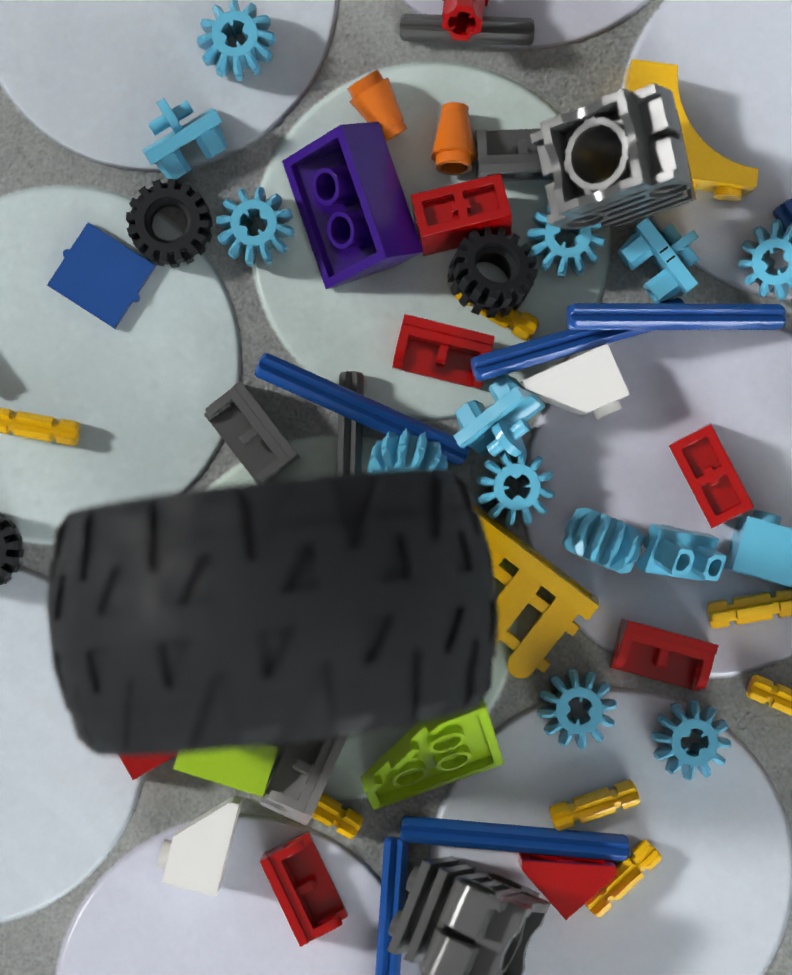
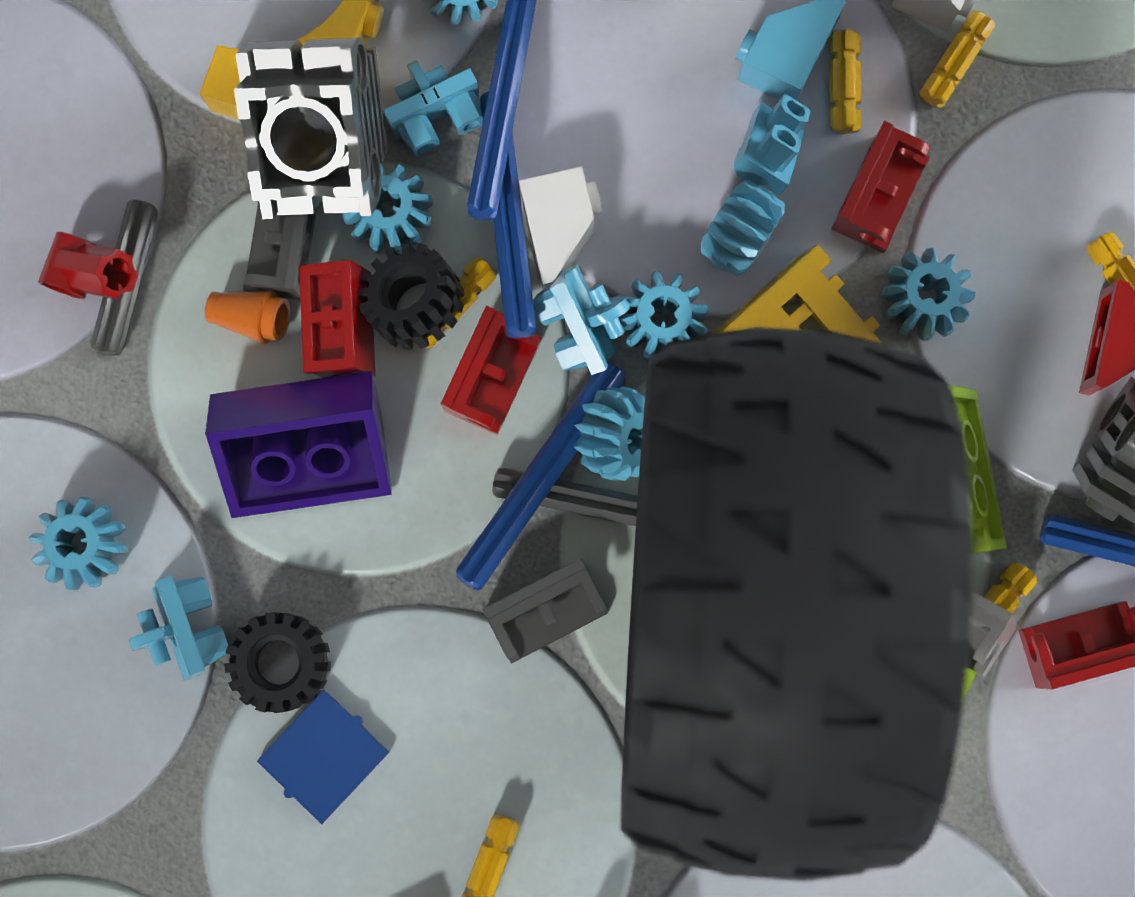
camera: 75 degrees left, 5 degrees down
white slope [157,795,243,896] -> none
medium azure gear [216,187,295,267] -> none
orange cone [347,70,407,142] -> none
blue axle [400,815,629,861] -> none
yellow axle [549,780,640,831] -> none
medium azure gear [650,699,731,780] -> none
red hinge [669,423,754,528] -> none

